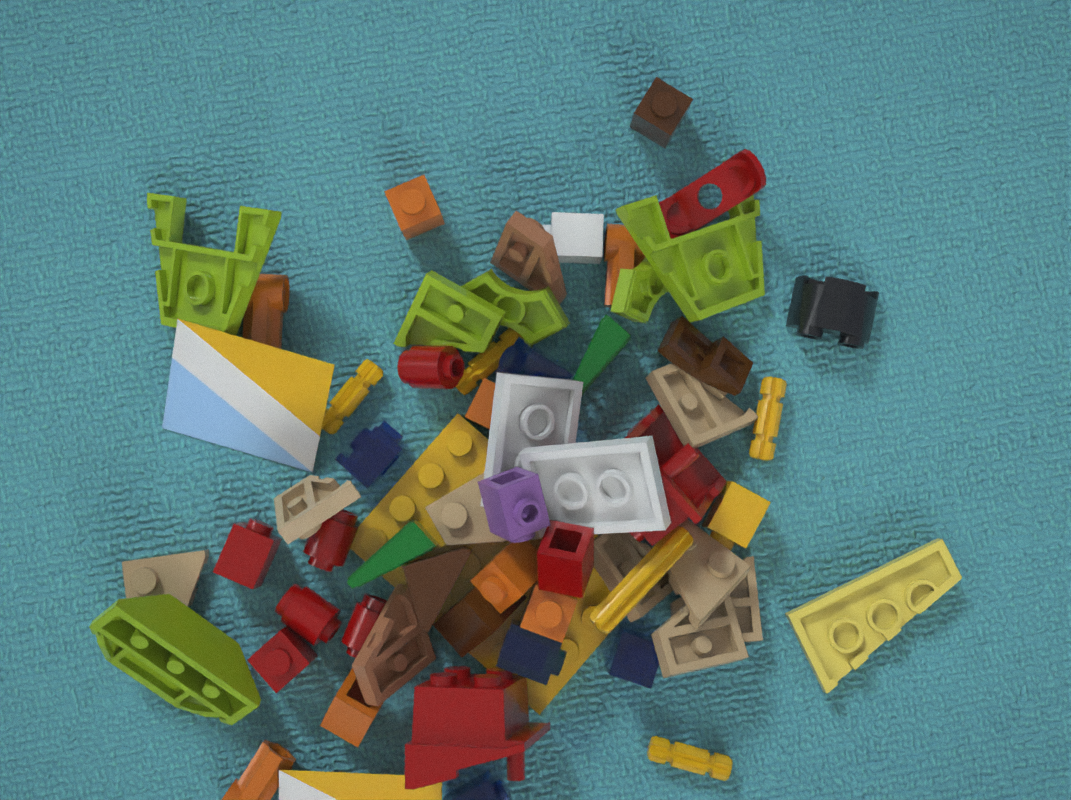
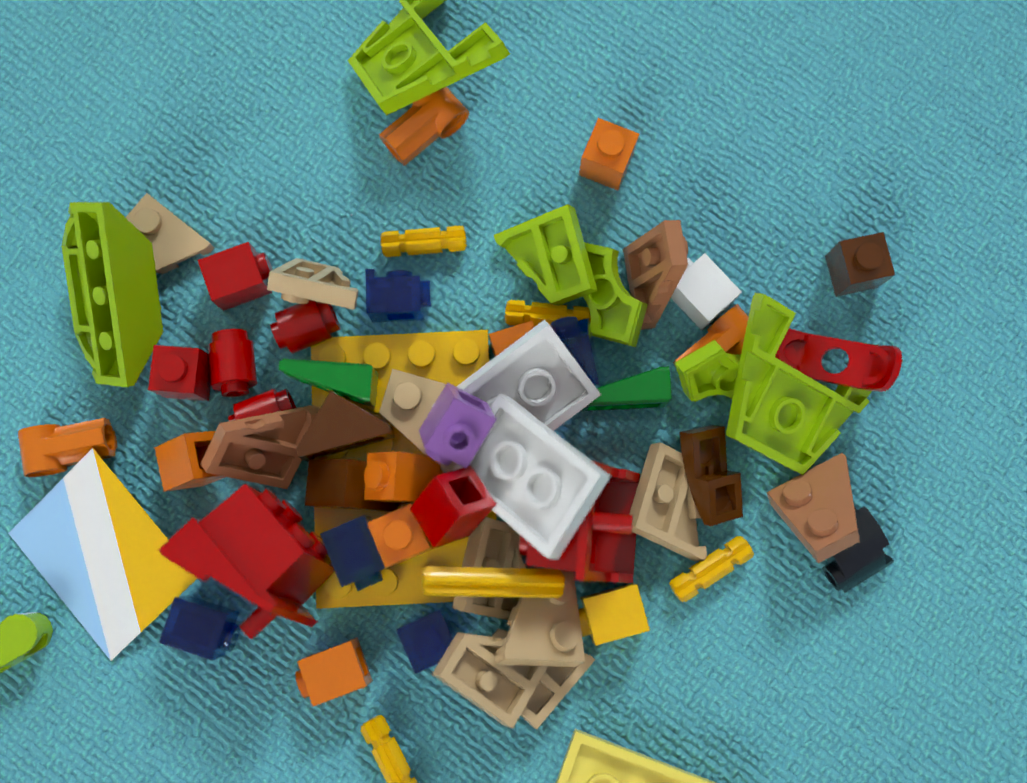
camera: 55 degrees right, 5 degrees down
sticker [162,319,335,473] -> none
red brick [397,346,465,389] -> none
none -> orange brick [295,637,373,707]
none -> nougat wing [767,453,860,563]

